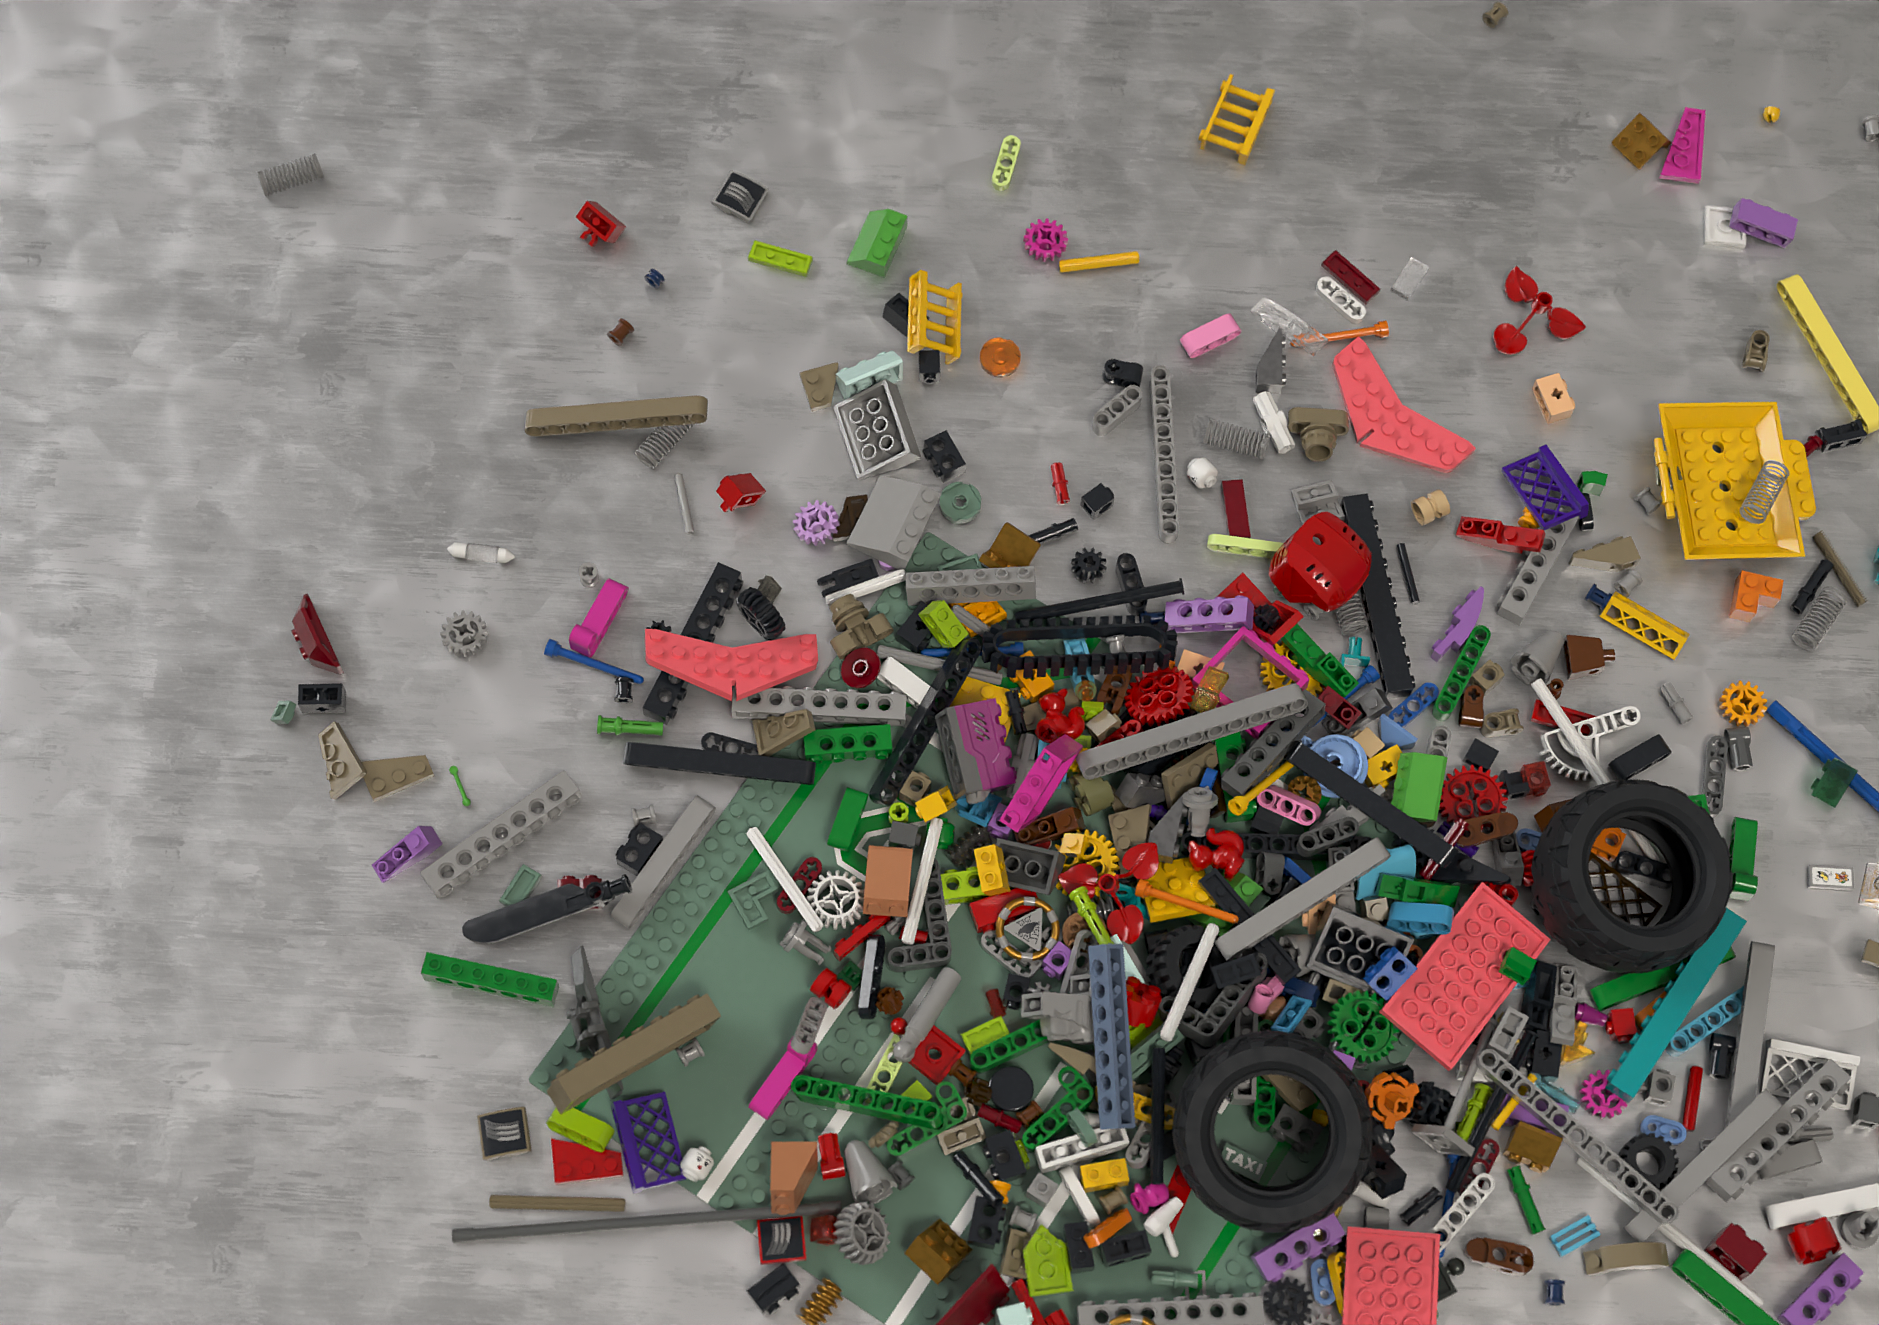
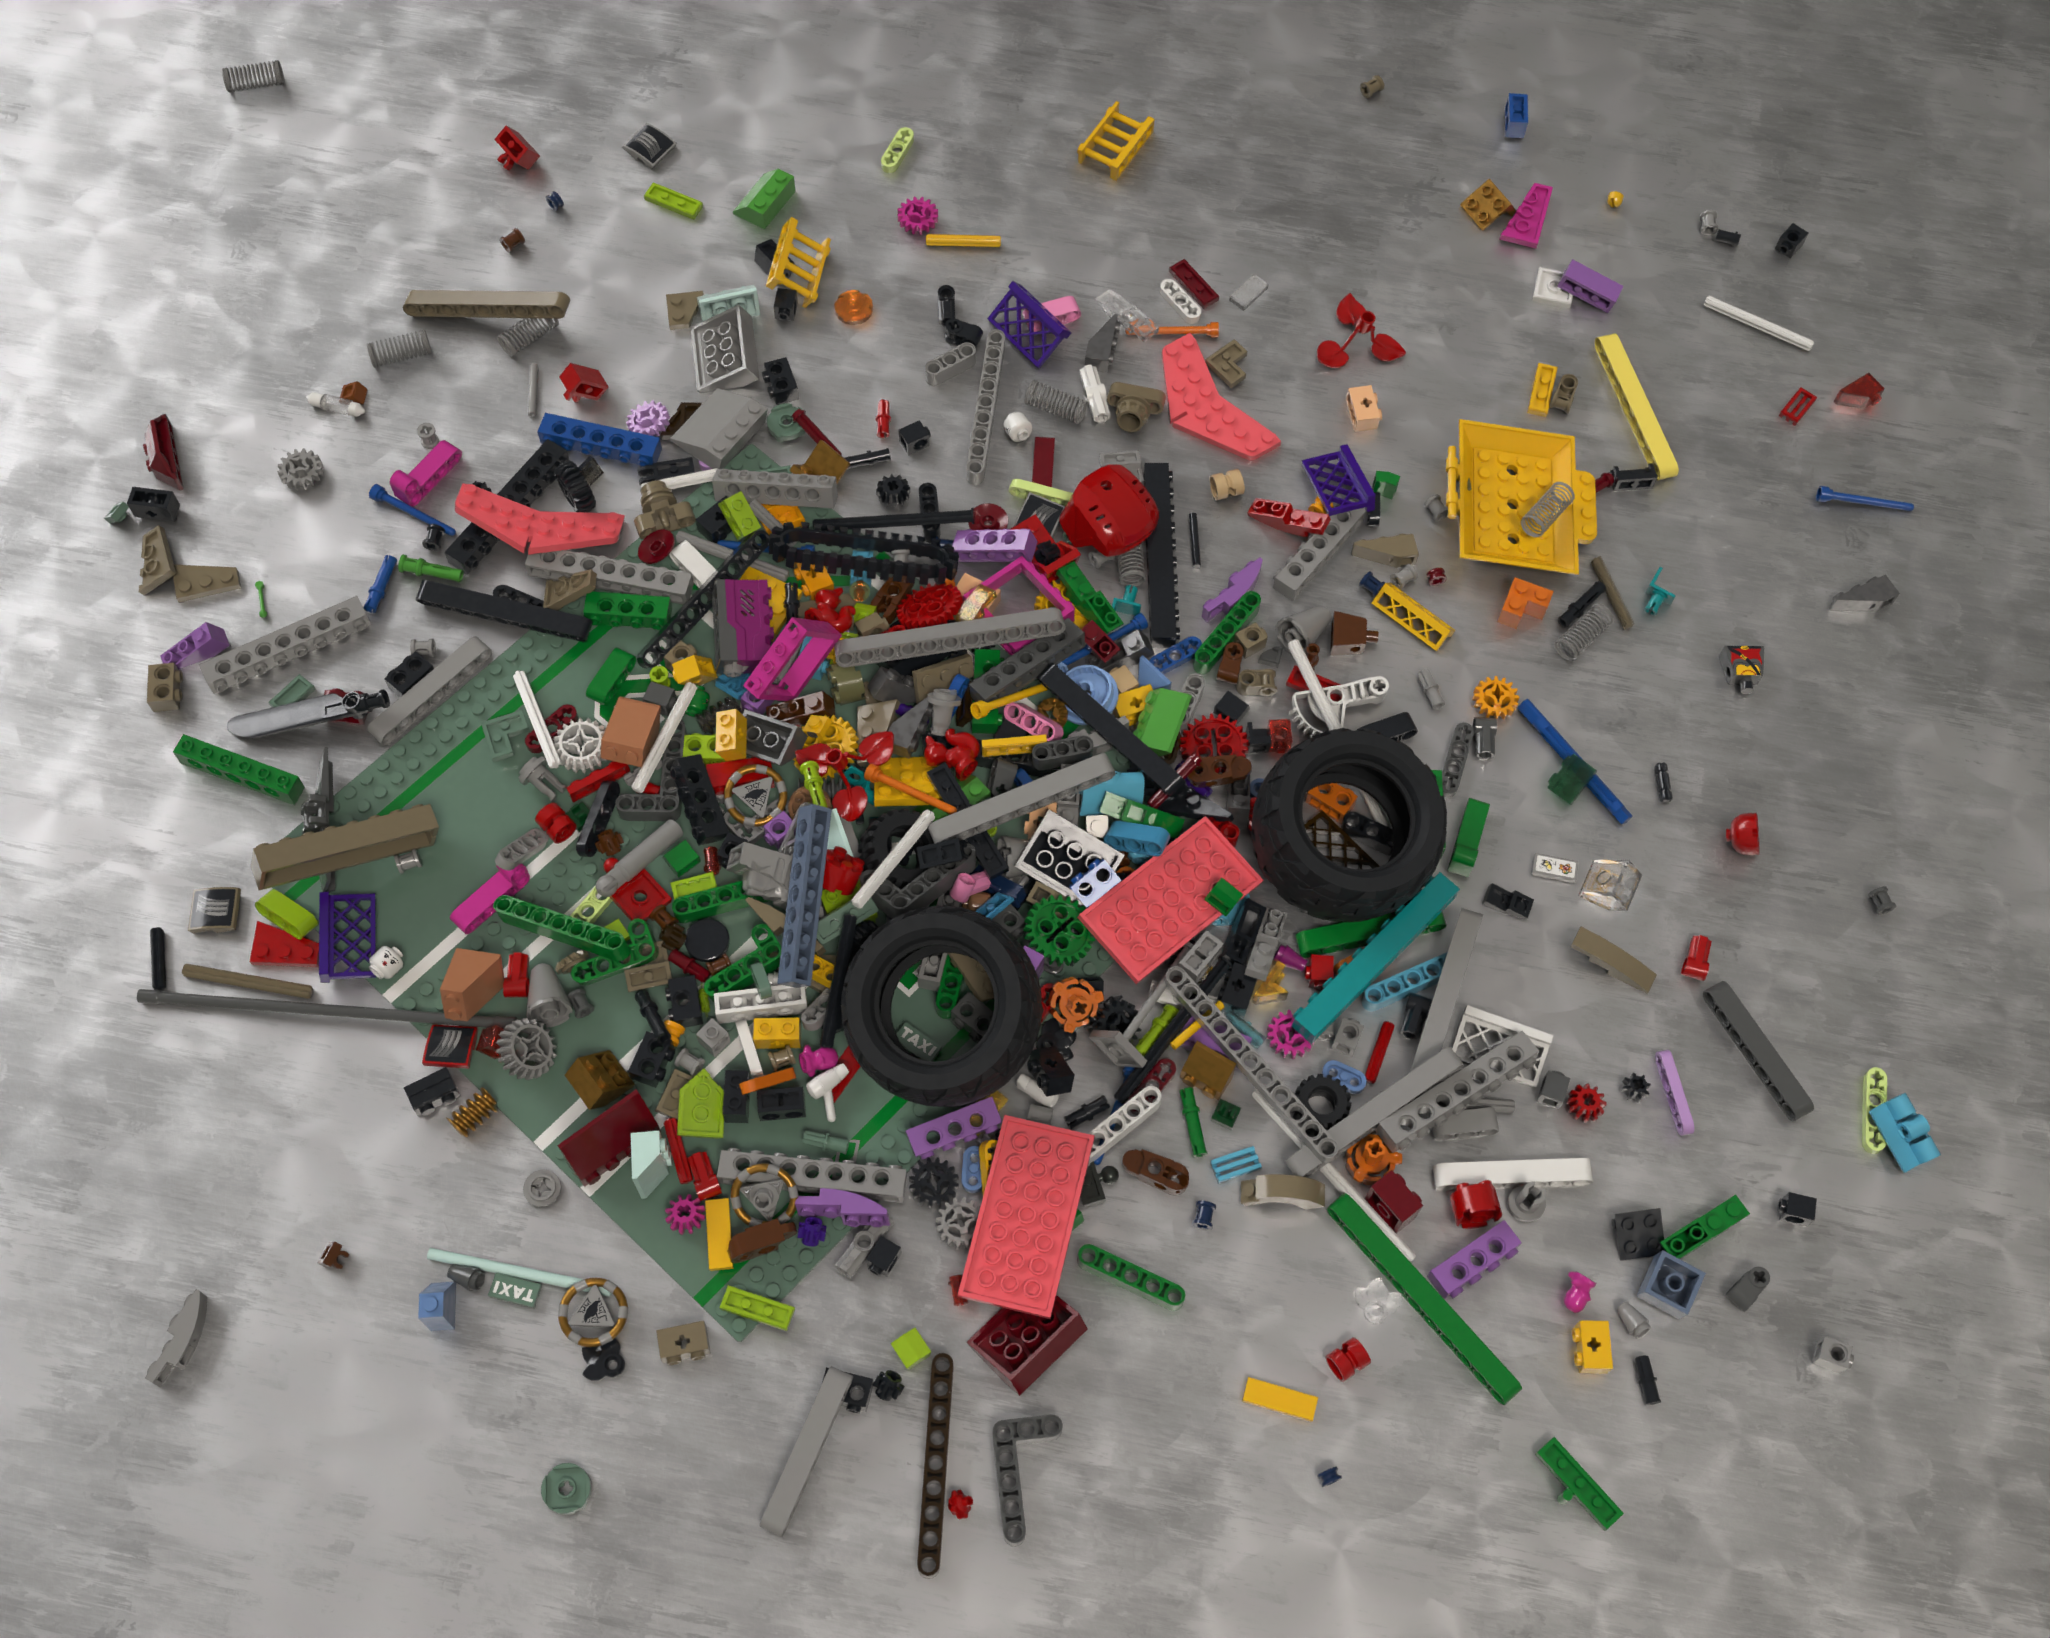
camera: 10 degrees right, 5 degrees down
none -> dark tan brick [147,663,183,712]
none -> black axle [150,927,166,990]
none -> dark orange slope [339,381,367,405]
none -> blue pin [363,555,397,613]
none -> light grey piece [367,330,432,368]
none -> blue brick [537,413,662,467]
none -> green piece [662,839,701,878]
none -> black brick [670,754,729,846]
none -> dark red axle [792,408,842,456]
none -> black piece [937,285,955,327]
none -> dark red dish [968,503,1008,530]
none -> yellow tile [982,734,1047,757]
none -> dark purple fence [987,281,1072,368]
none -> black slope [1013,492,1065,538]
none -> dark tan plate [1205,339,1248,388]
none -> dark green tile [1211,1099,1241,1130]
none -> dark grey tile [1258,647,1283,668]
none -> orange piece [1345,1134,1402,1186]
none -> dark red bush [1426,568,1447,586]
none -> black slope [1482,883,1534,919]
none -> blue brick [1505,93,1528,138]
none -> yellow tile [1527,363,1558,417]

